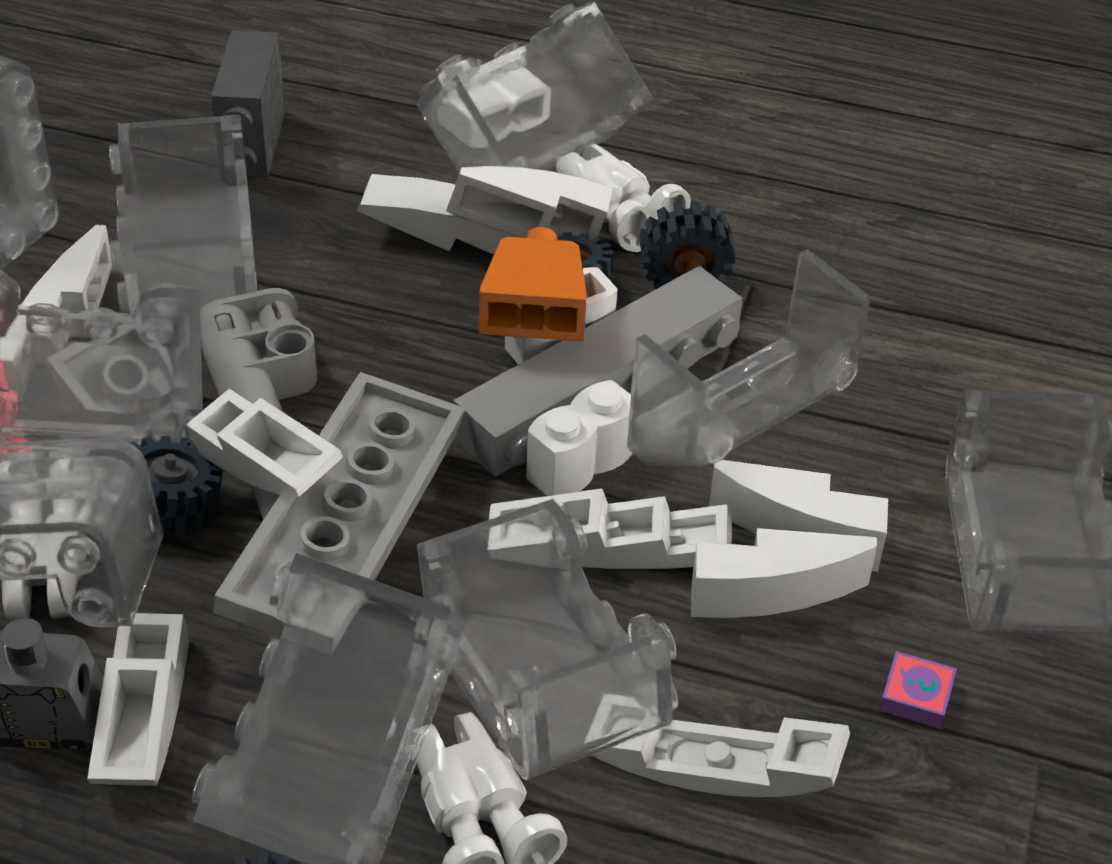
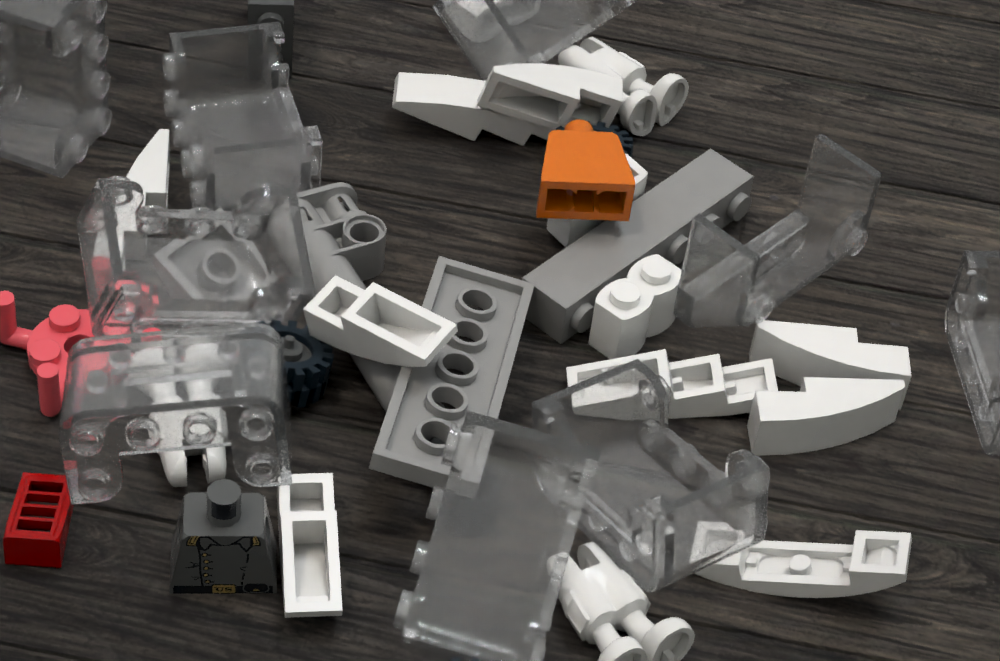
camera: 10 degrees left, 0 degrees up
black wheel [640,201,736,289] -> none
medium lavender tile [879,651,957,729] -> none

